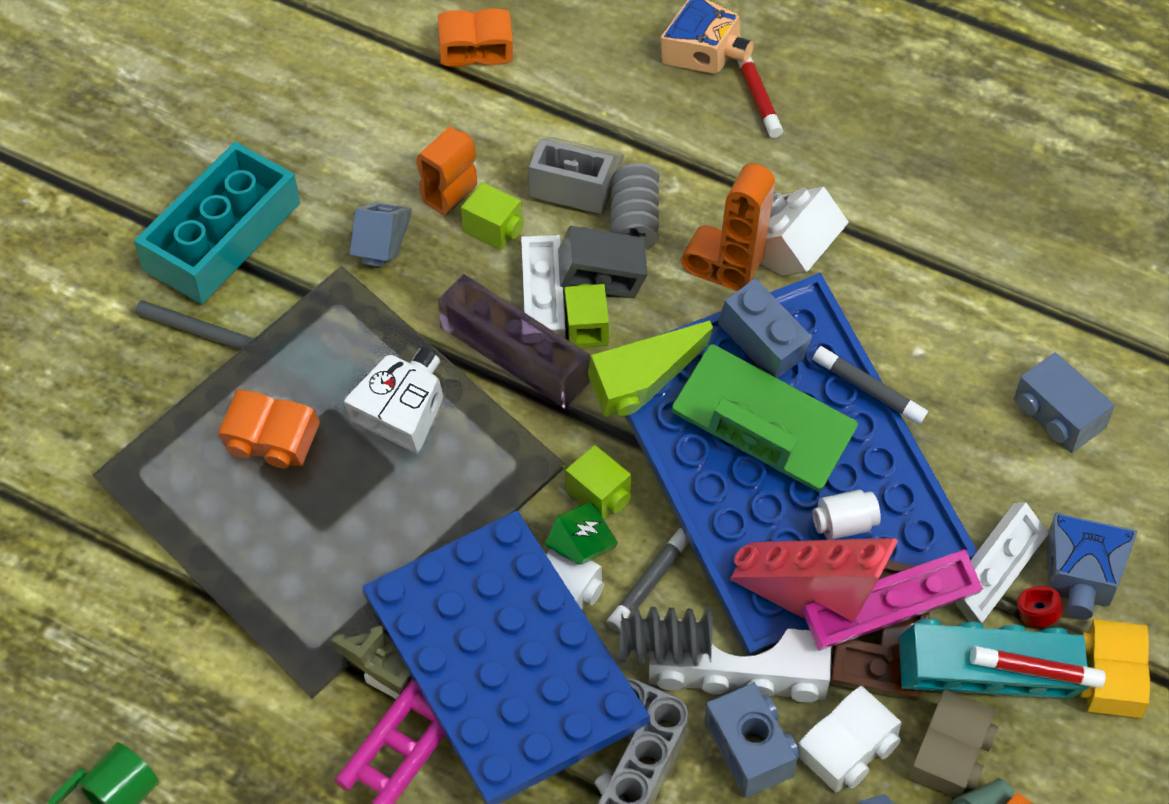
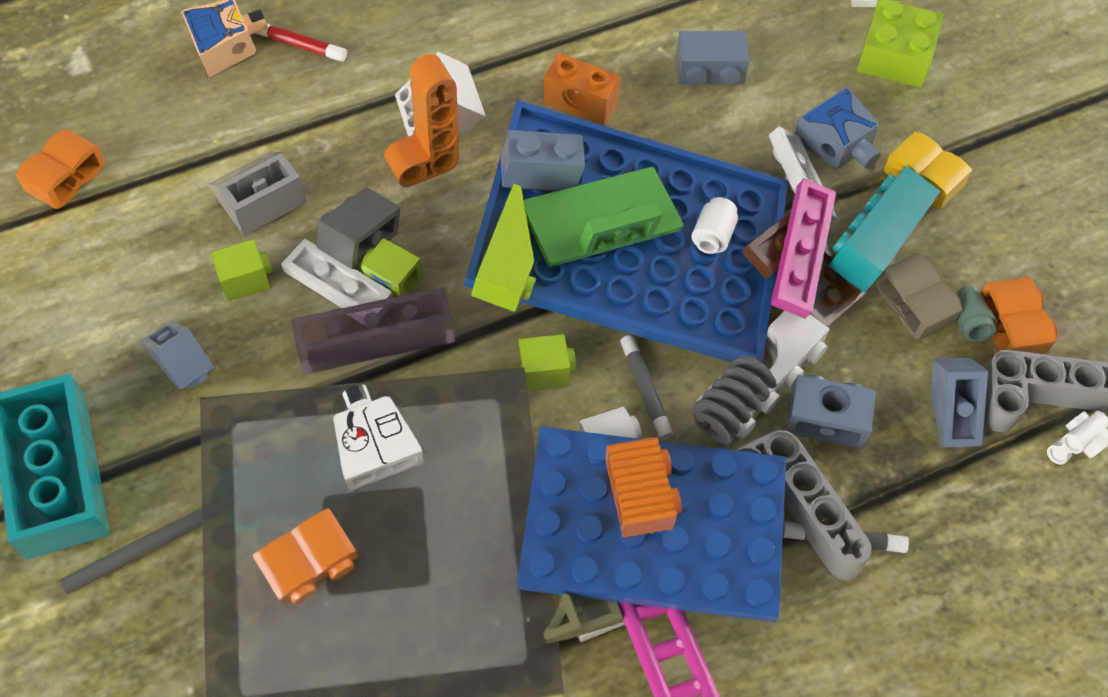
camera: 55 degrees left, 5 degrees up
orange brick [416,126,477,216] -> none
green slope [545,502,618,565] -> none
light grey piece [610,163,660,250] -> none
coral slope [730,538,898,622] -> none
white brick [798,686,902,793] -> none
dark grey bar [812,346,929,425] -> none
red bar [970,646,1106,688] -> none
red tile [1017,586,1063,627] -> none
none -> orange brick [544,53,621,126]
none -> orange brick [605,437,682,538]

